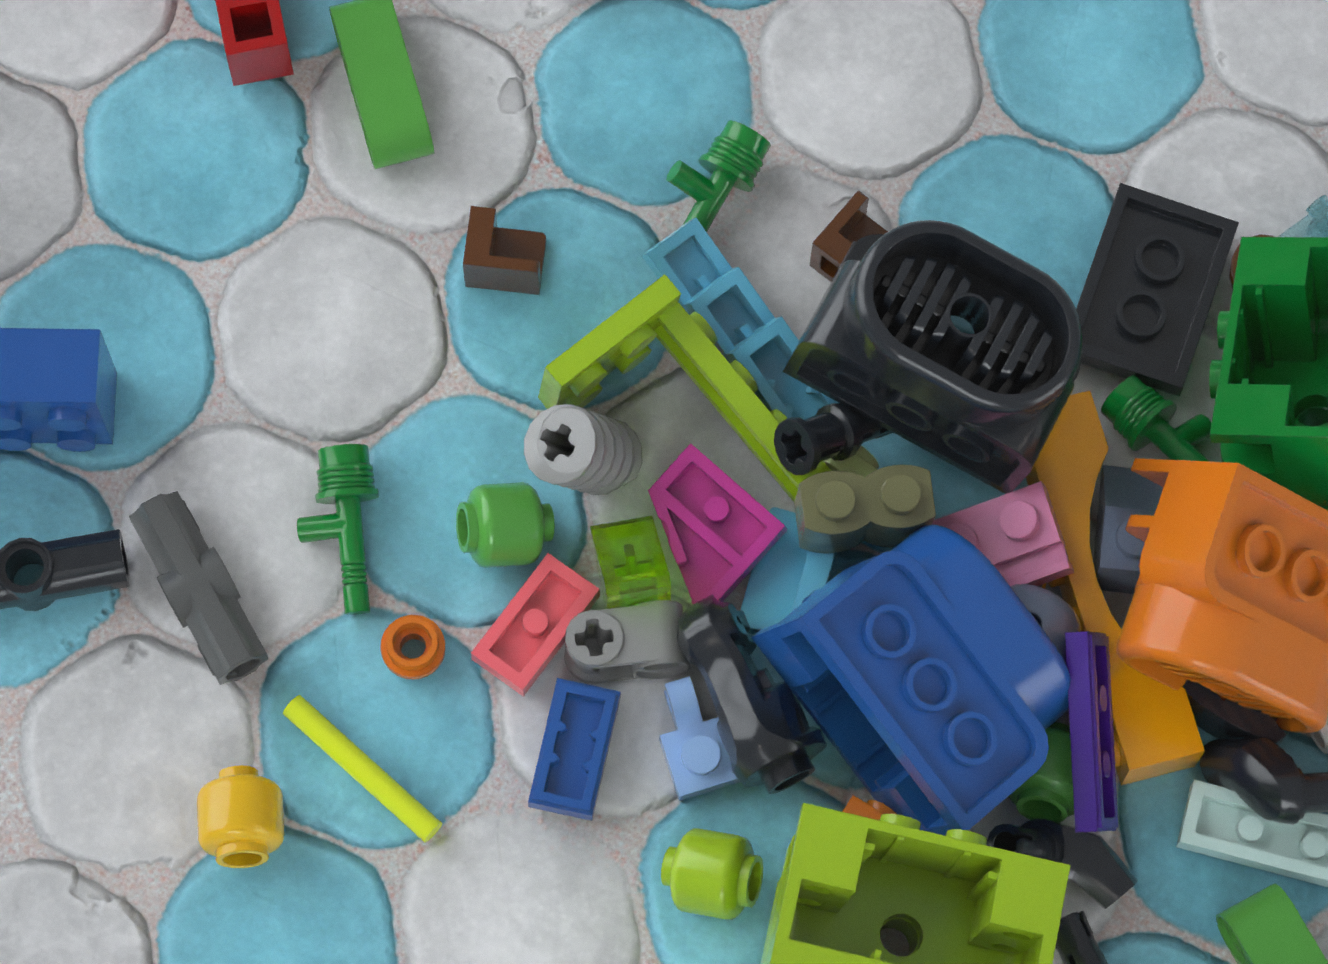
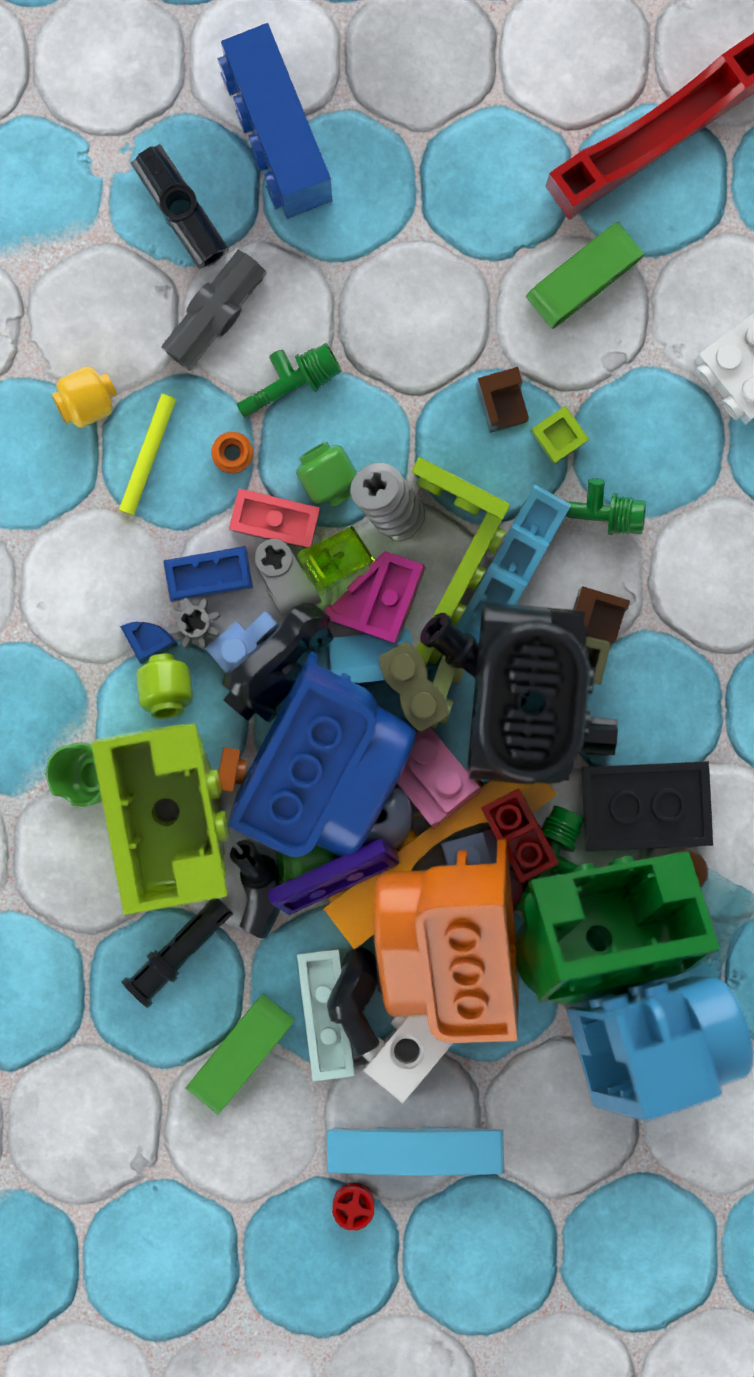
camera: 70 degrees right, 15 degrees up
none -> blue tile [120,622,178,664]
none -> light grey gear [169,598,221,649]
none -> red slope [481,788,559,883]
none -> lime plate [530,405,589,465]

